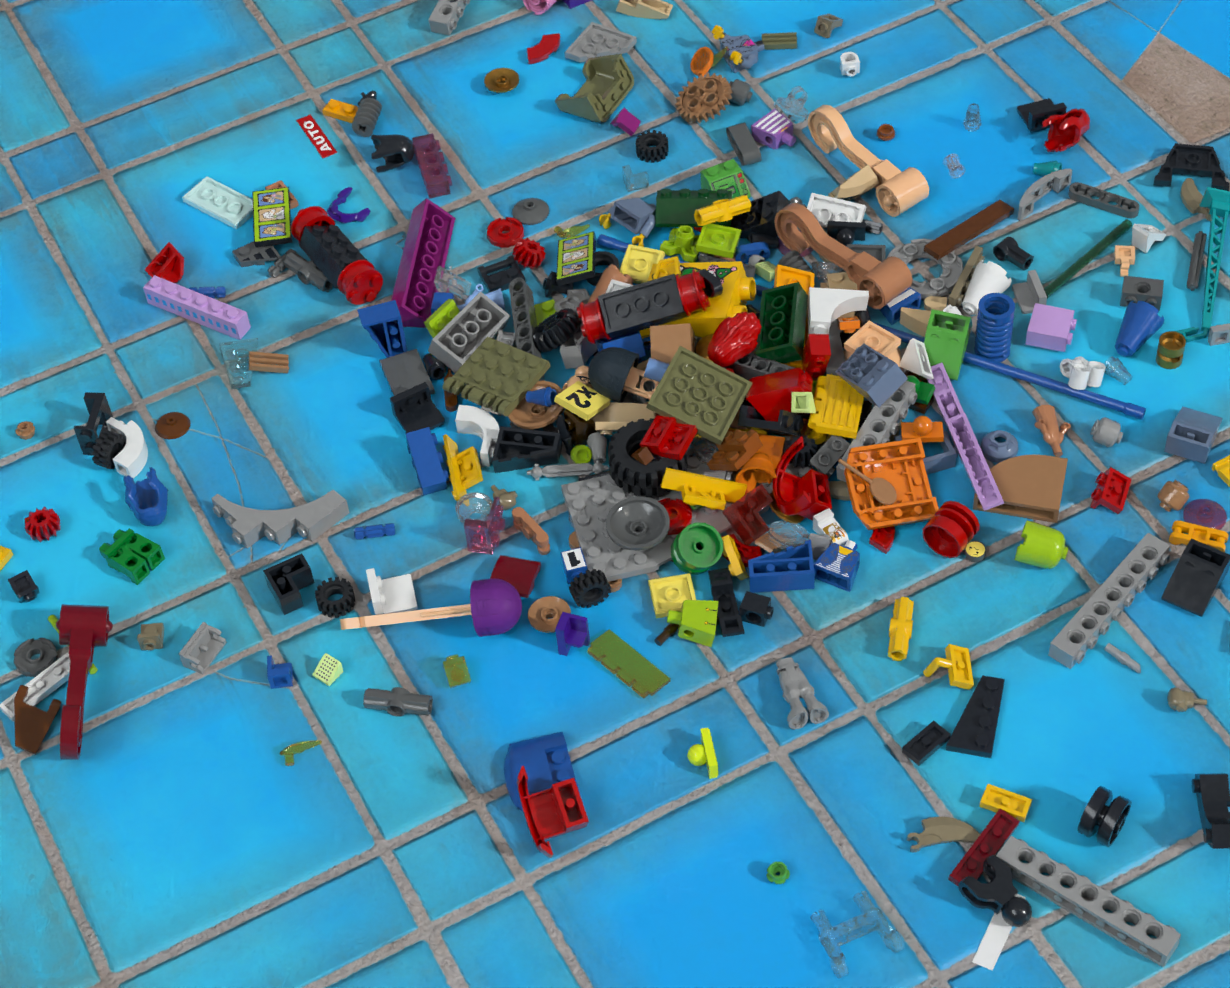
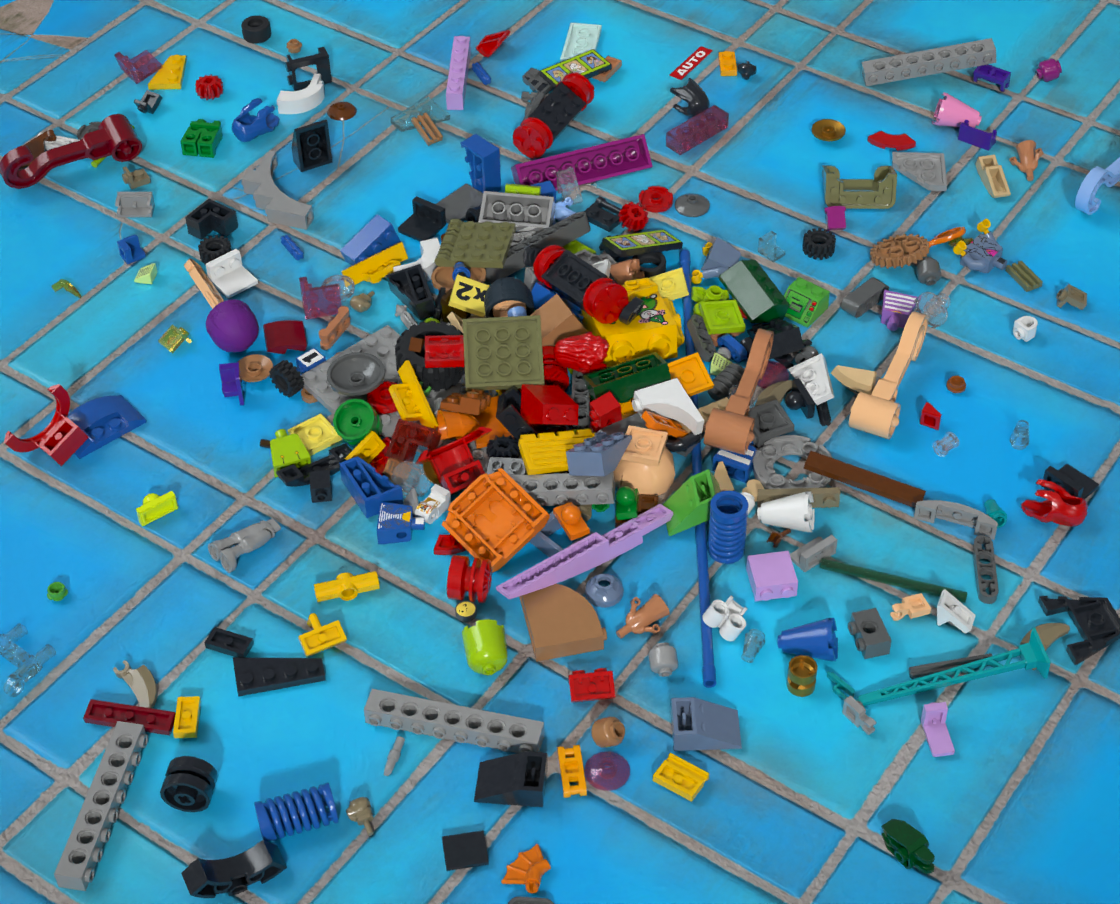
camera: 60 degrees right, 5 degrees down
black tyre [92,430,126,469] -> none
dark purple helmet [327,187,371,223] -> none
dark grey piece [352,98,382,137] -> none
dark grey piece [363,687,433,717] -> none
clear yellow bar [554,224,590,238] -> none
clear yellow windscreen [587,629,671,698] -> none
yellow piece [694,195,751,226] -> none
yellowish green slope [791,392,816,413] -> none
medium nougat piece [838,459,897,505] -> none
white slope [899,338,934,380] -> none
black piece [959,855,1032,927] -> none
white sticker [972,894,1026,971] -> none
black piece [993,237,1034,270] -> none
none -> blue piece [254,782,338,842]
none -> black slope [292,120,332,172]
none -> red slope [920,402,942,430]

